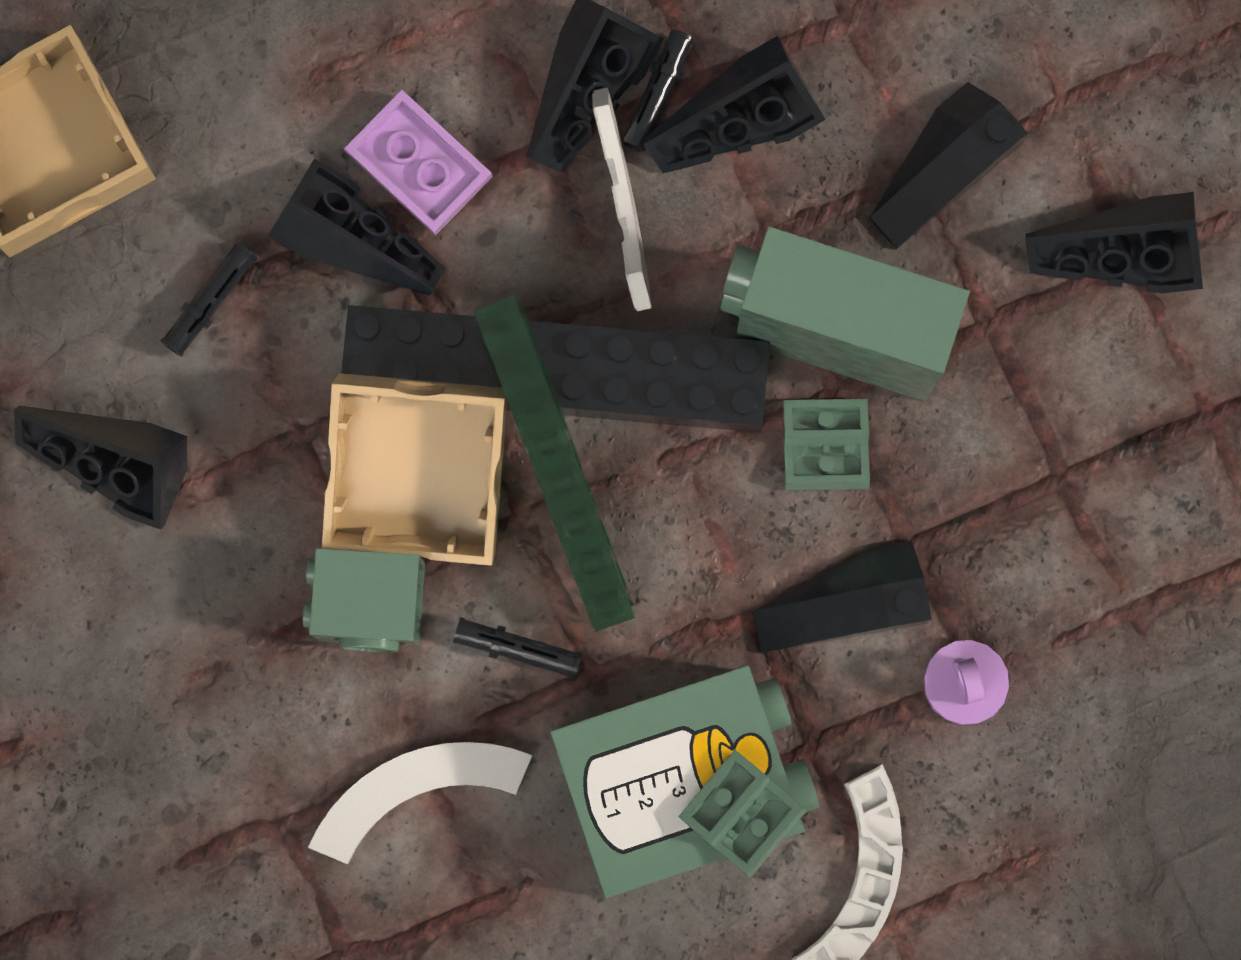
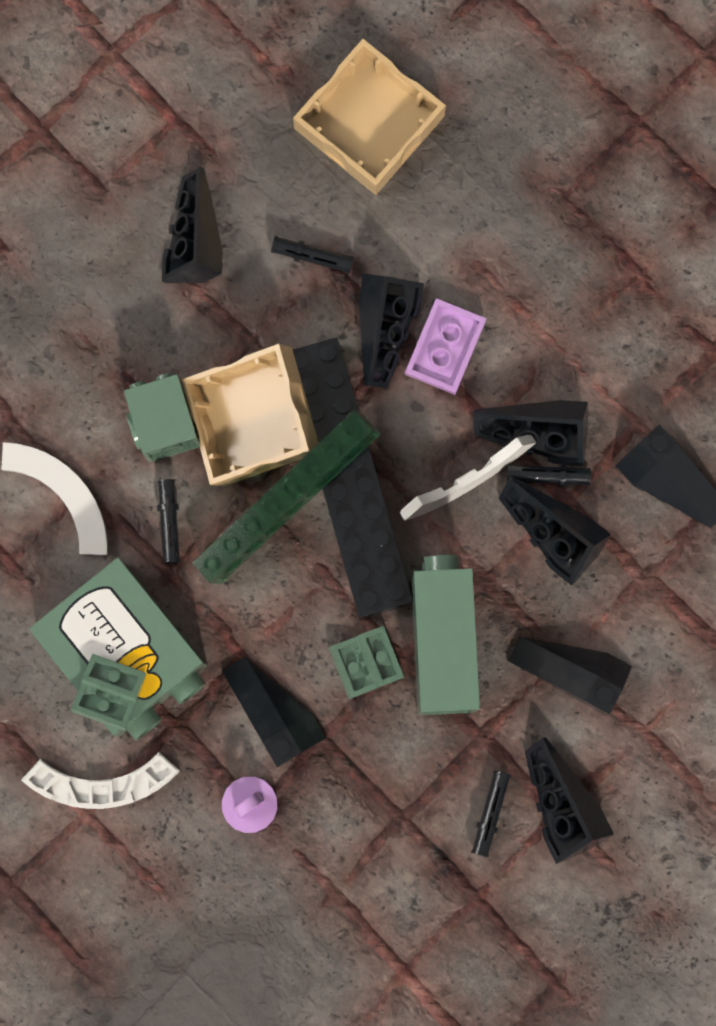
camera: 70 degrees right, 0 degrees up
none -> black pin [471,770,511,857]

